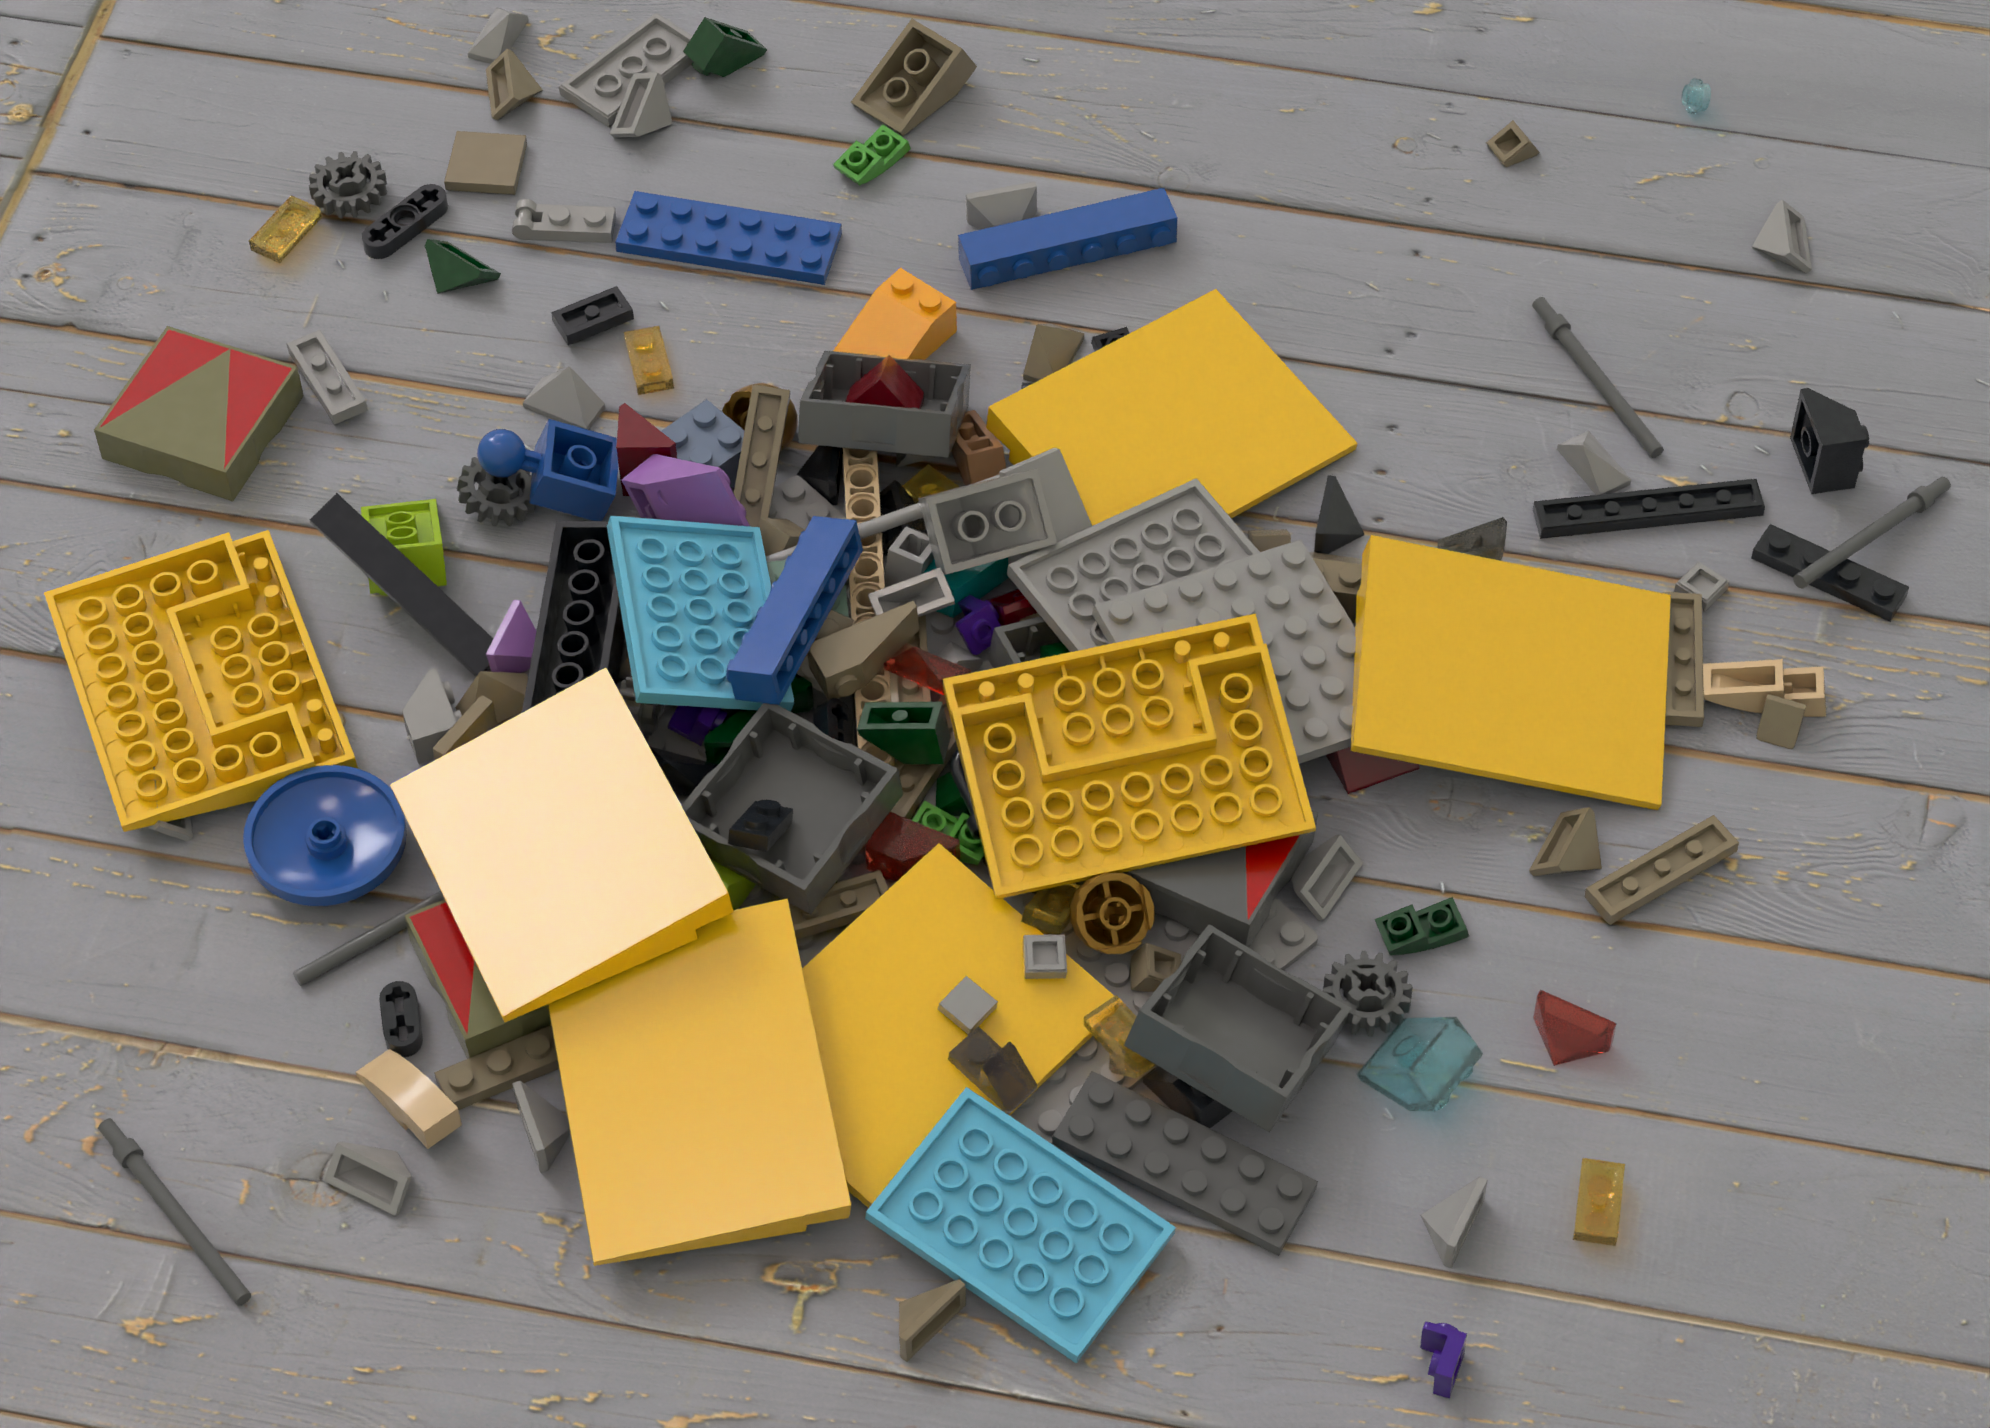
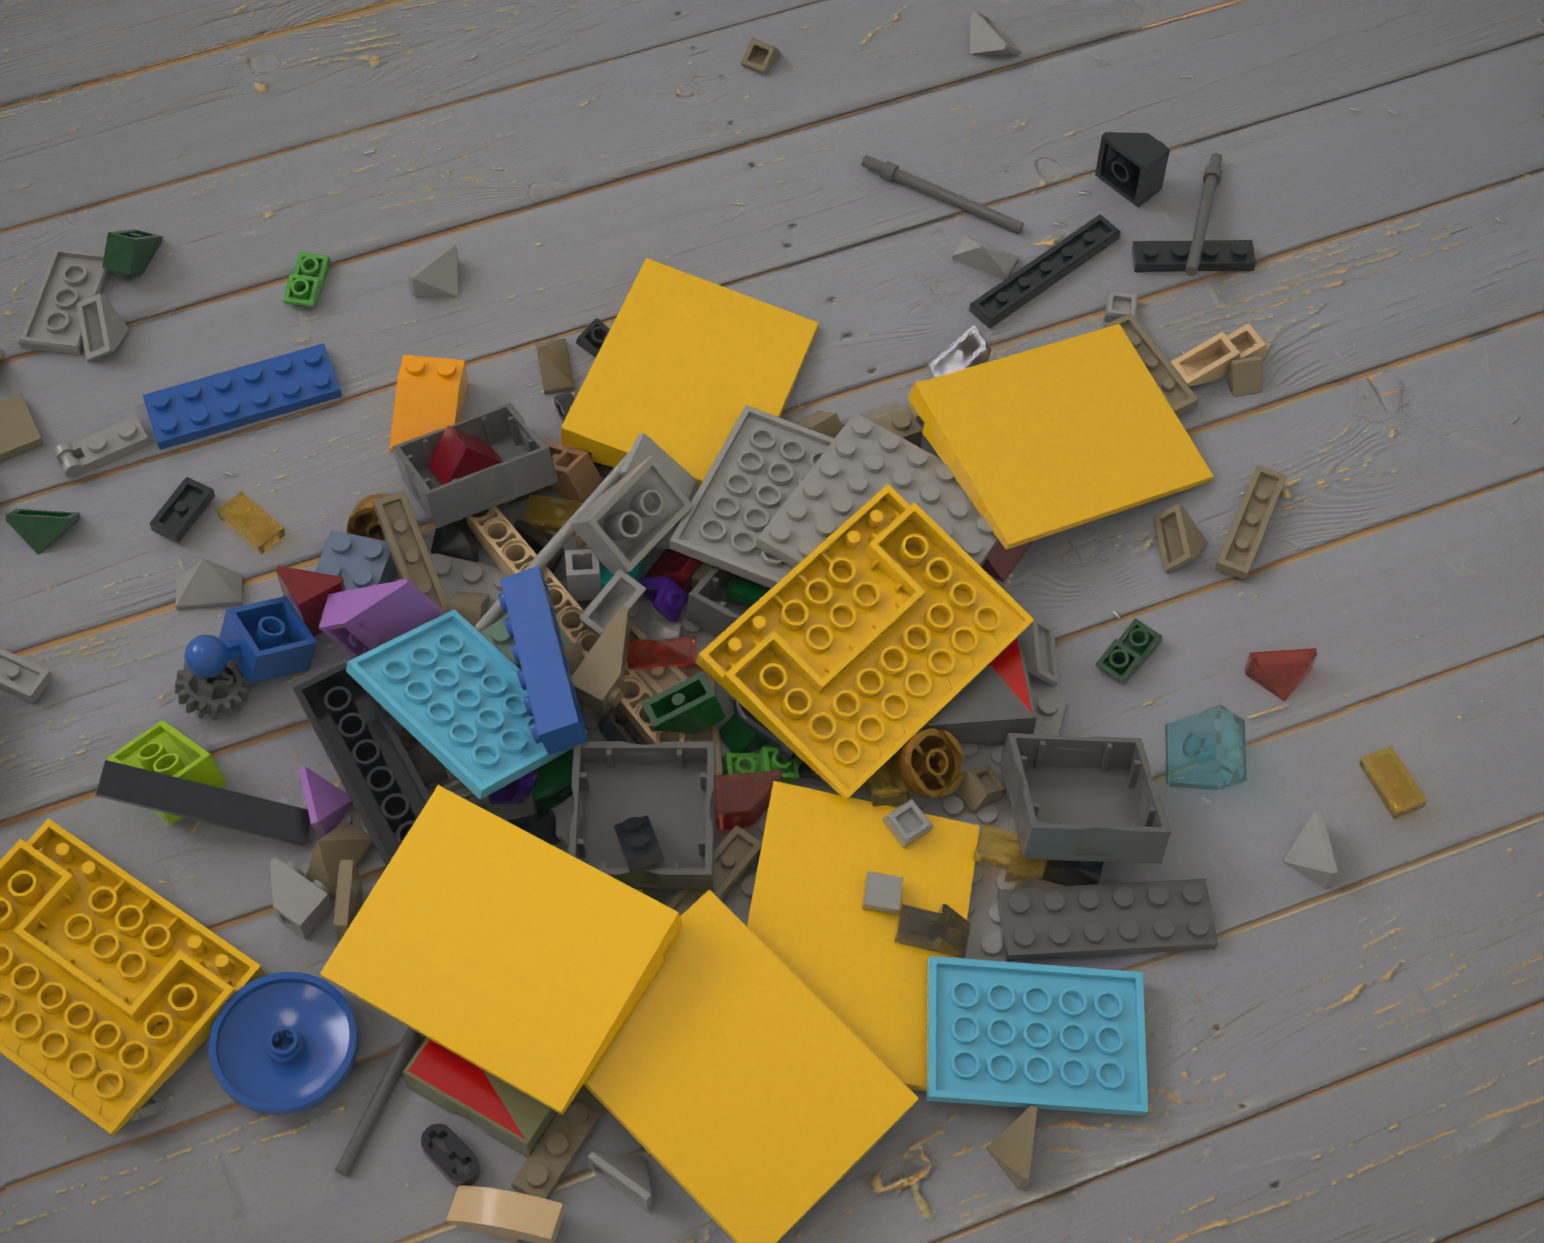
camera: 35 degrees left, 5 degrees up
dark tan slope [851,19,977,136] -> none
blue brick [958,188,1178,290] -> none
black slope [1314,475,1365,554] -> none
dark grey gear [1323,951,1413,1037] -> none
dark purple bracket [1420,1322,1467,1399] -> none

